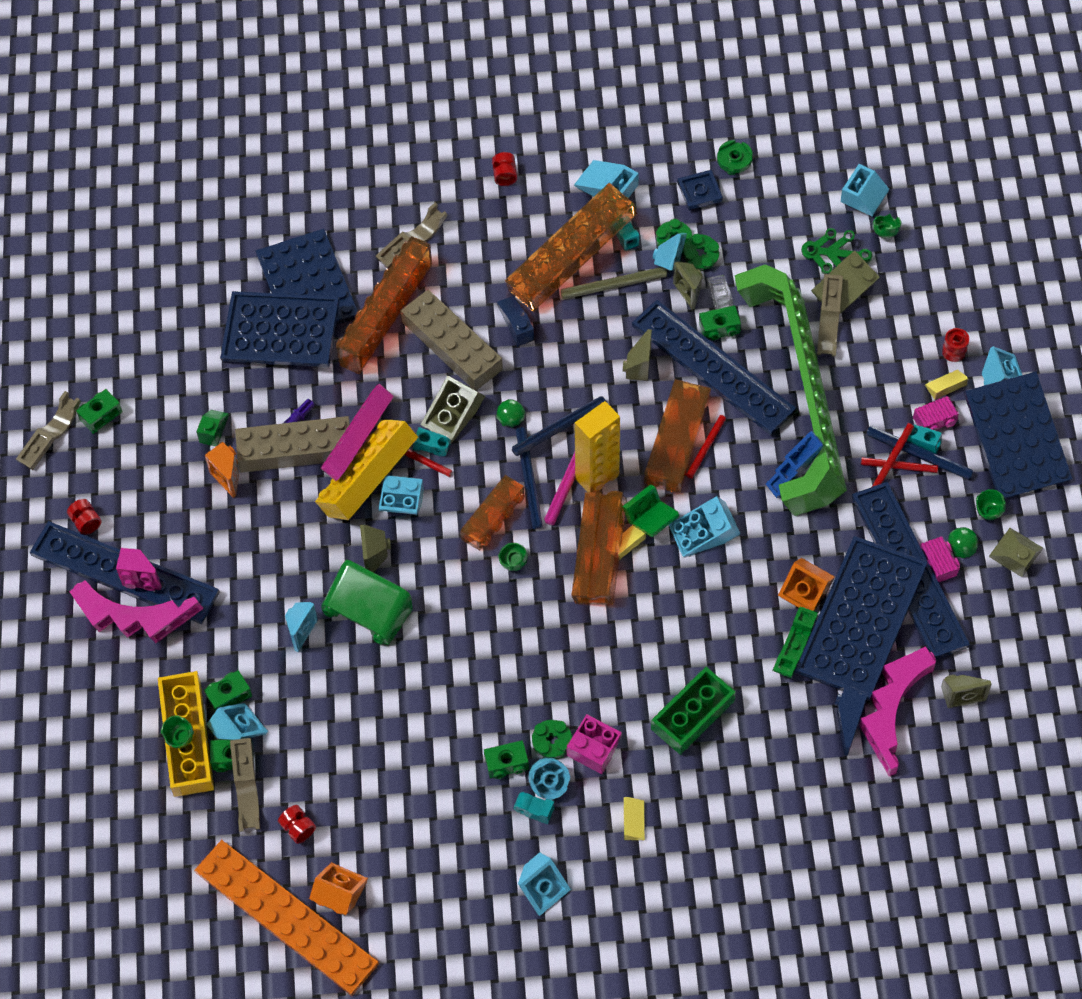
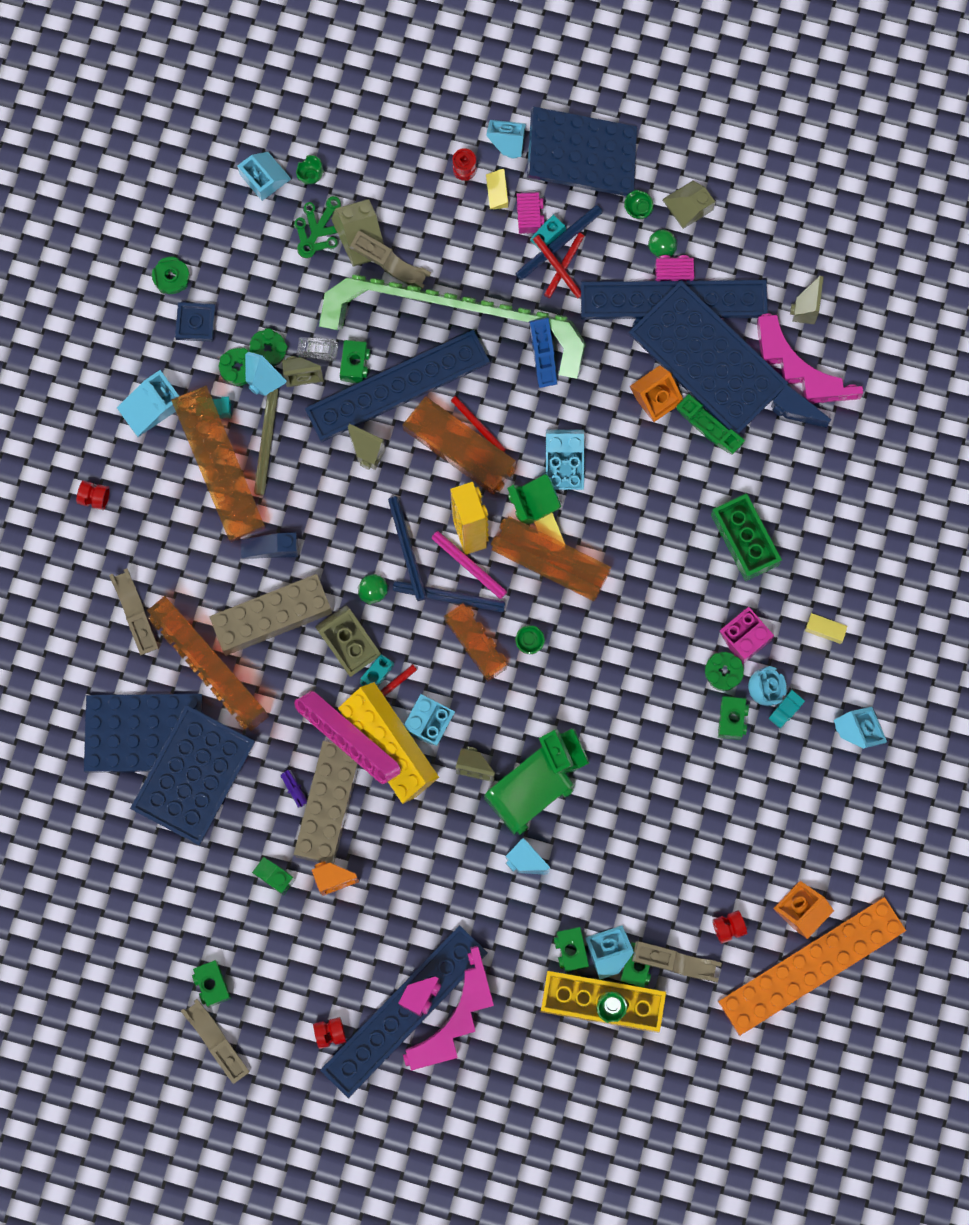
camera: 70 degrees left, 15 degrees up
none -> green panel [539,729,589,774]

